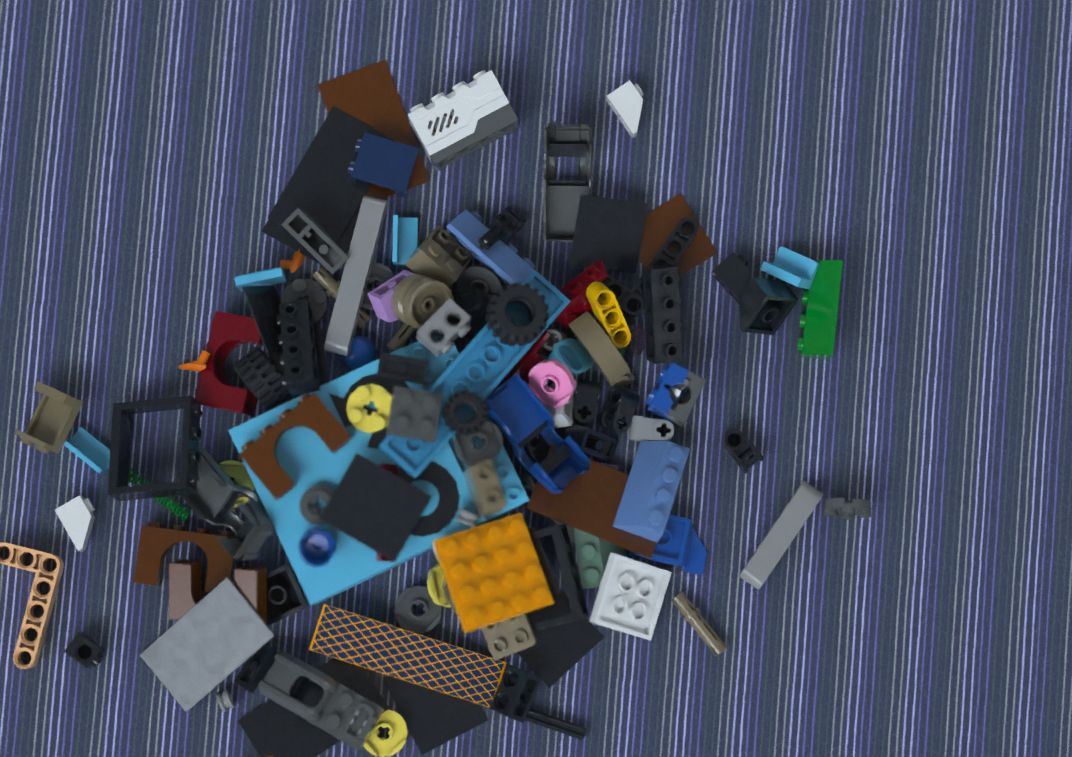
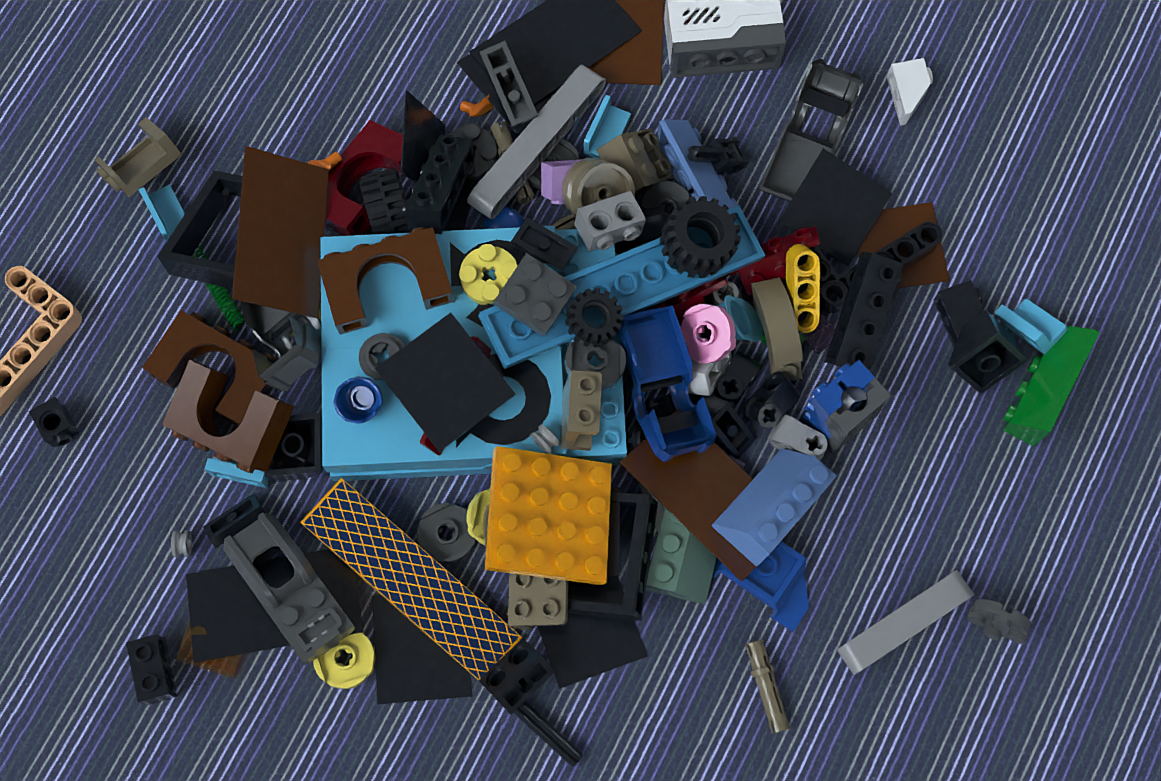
camera: 25 degrees right, 10 degrees down
white slope [55,495,95,552] -> none
piece [140,577,274,712] -> none
medium azure tile [234,267,287,292] -> none
dark blue panel [348,132,419,197] -> none
white plate [589,552,672,641] -> none
black piece [722,429,764,474] -> none
none -> reddish brown piece [232,146,329,318]

